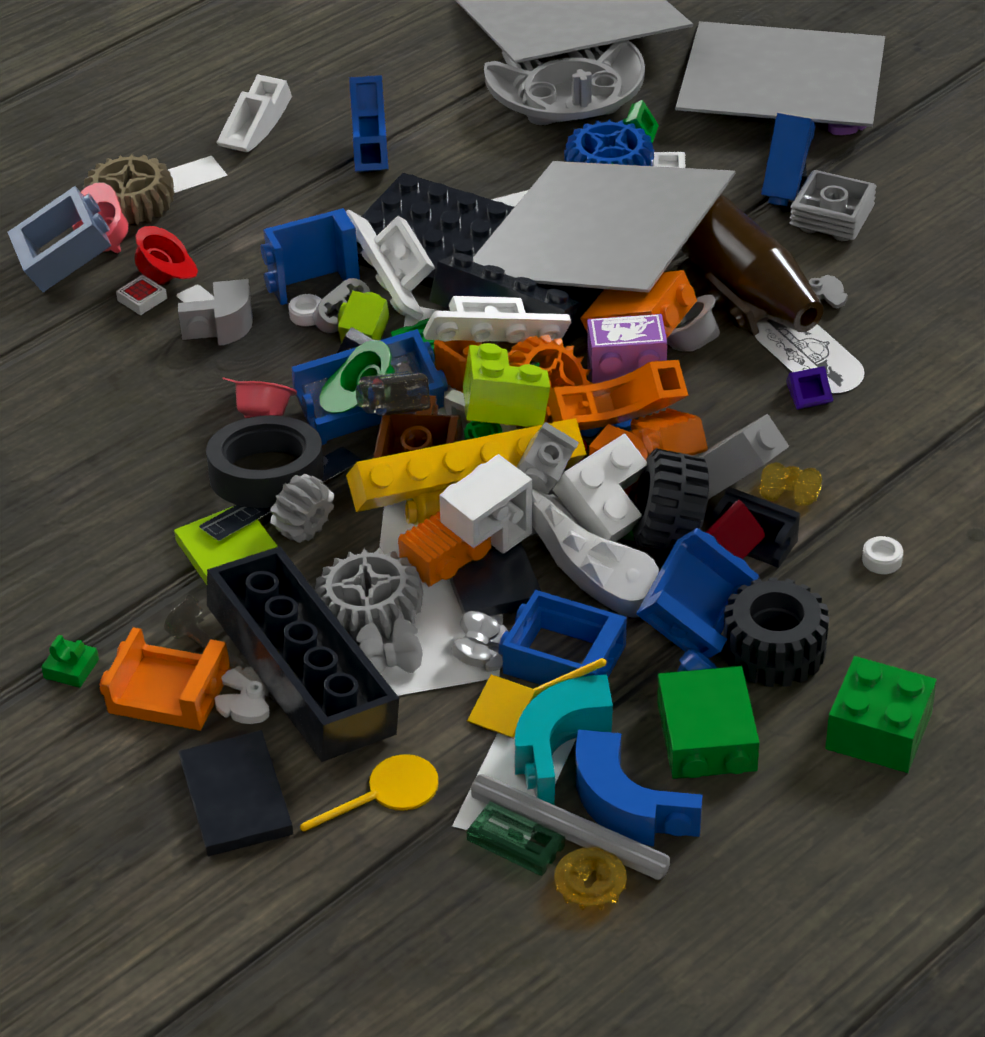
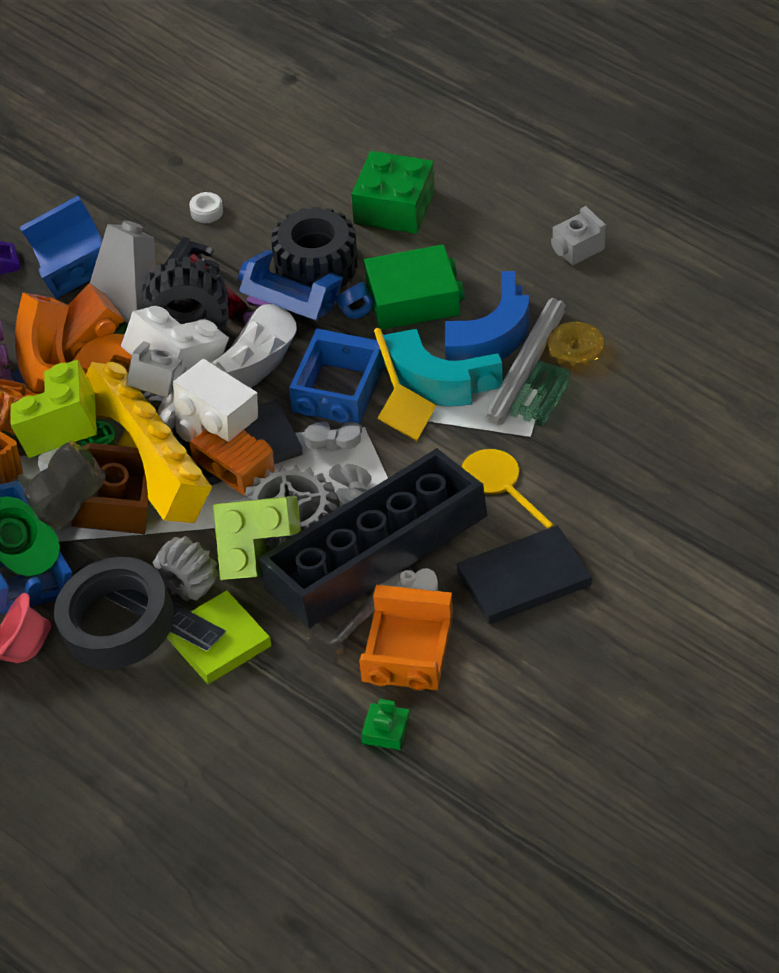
camera: 95 degrees left, 5 degrees up
none -> blue panel [20,195,103,298]
none -> lime brick [213,496,301,580]
none -> light grey brick [551,206,606,266]

